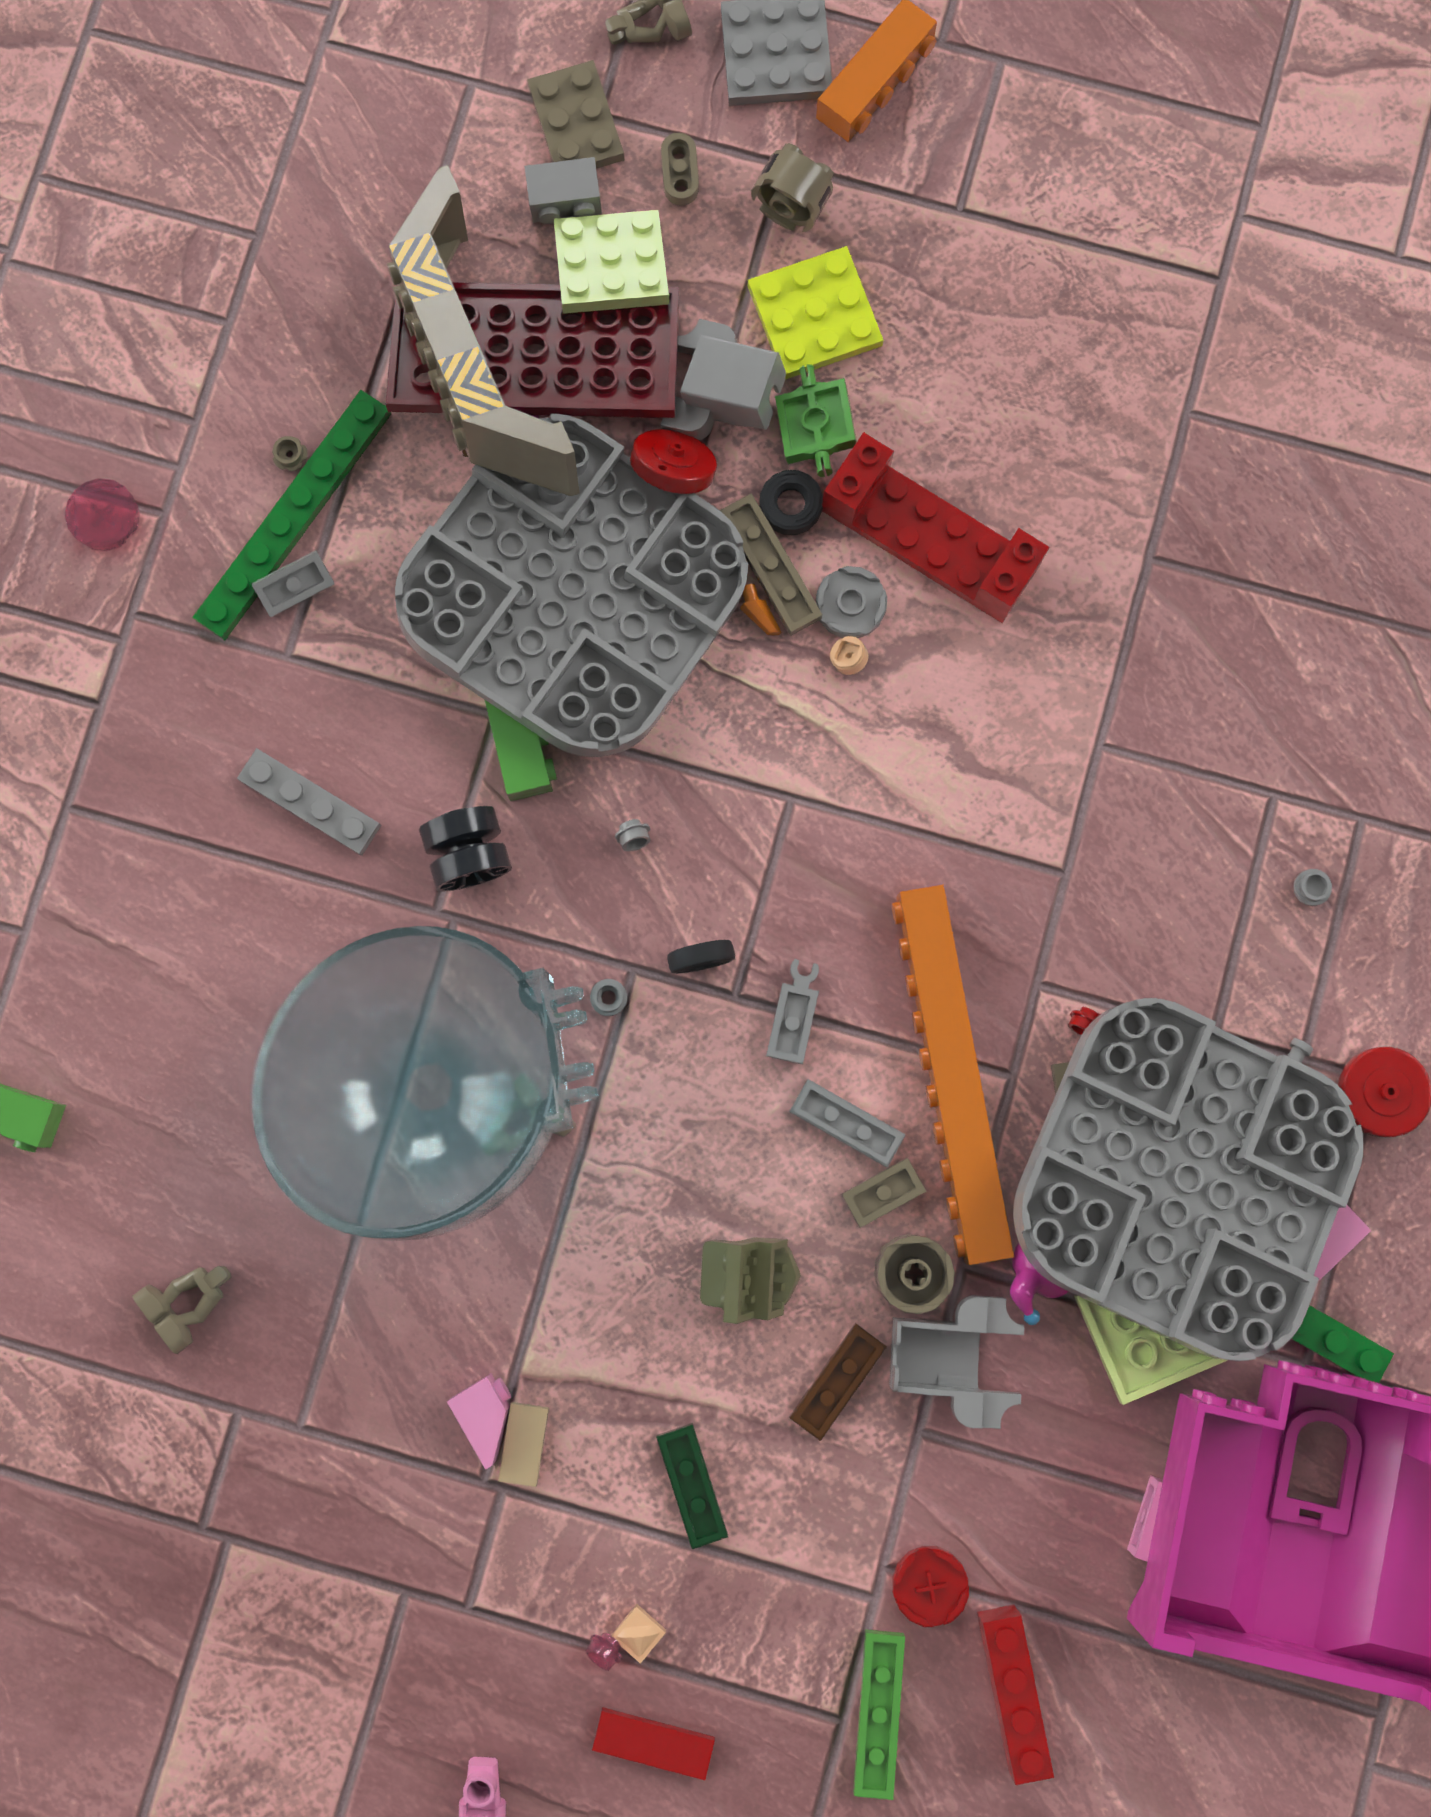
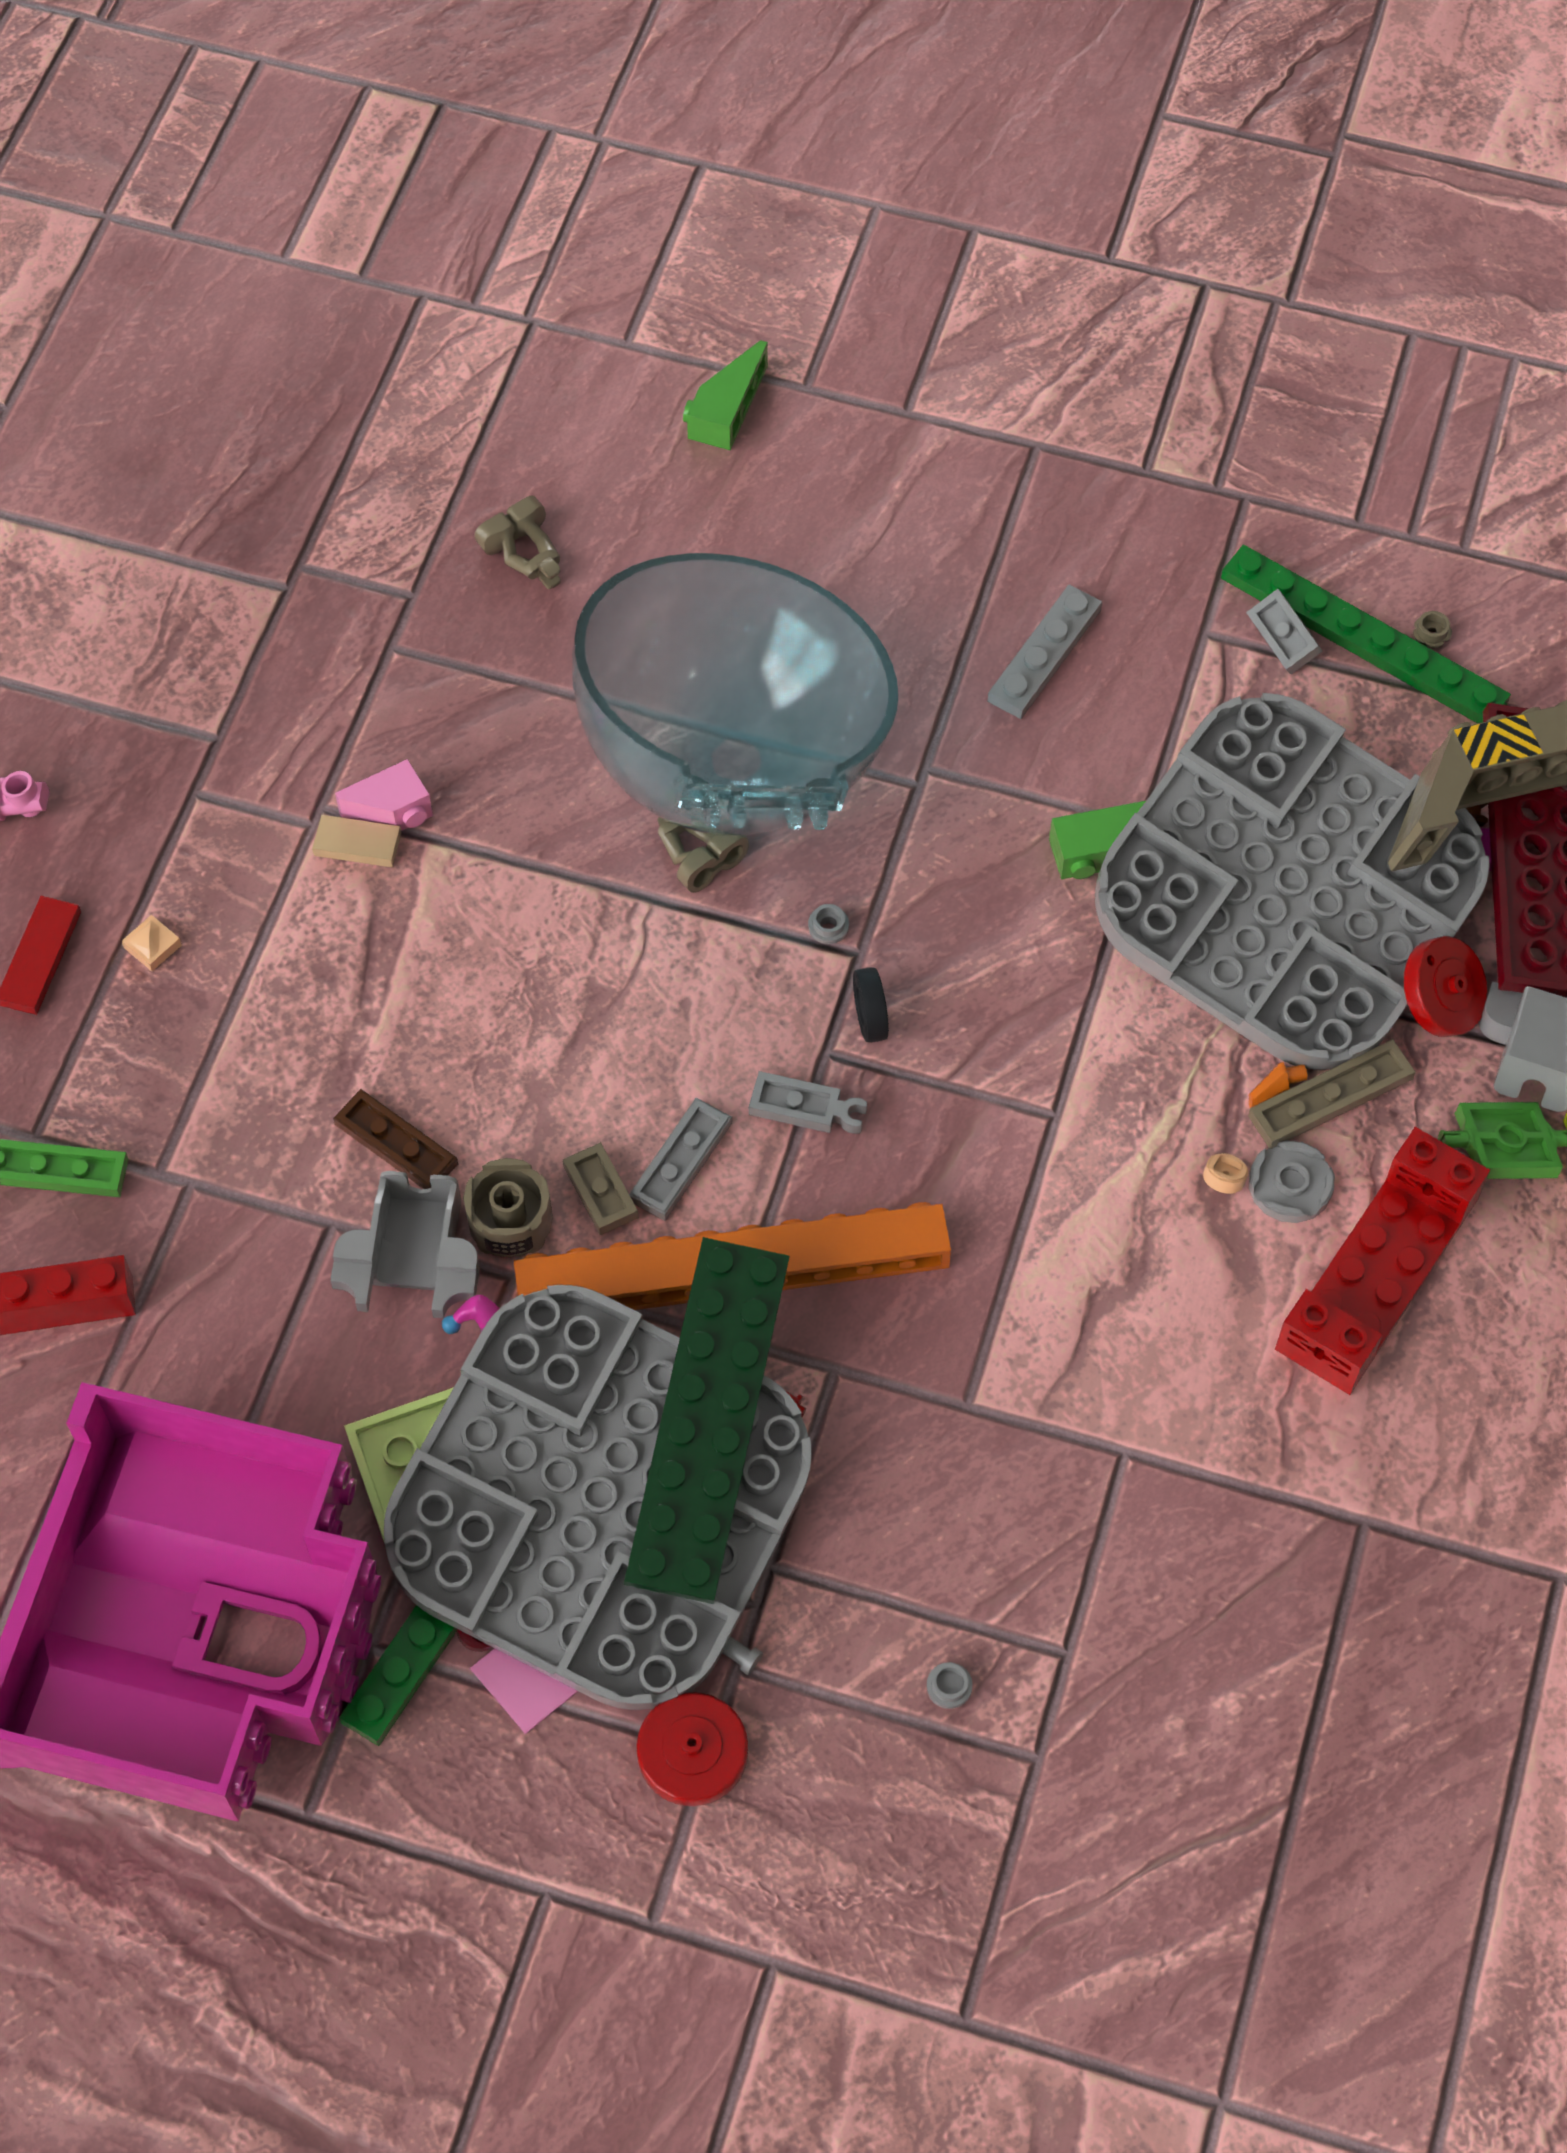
camera: 90 degrees right, 20 degrees down
clear pink tile [65,478,140,551] -> none
black wheel [419,806,512,892] -> none
clear pink plate [585,1633,622,1671] -> none
light grey plate [615,819,650,851] -> none
dark green tile [656,1423,728,1549] -> none
olive piece [700,1237,801,1324] -> none
black tyre [759,470,823,535] -> none
red tile [892,1546,969,1627] -> none
none -> dark green plate [624,1237,790,1604]

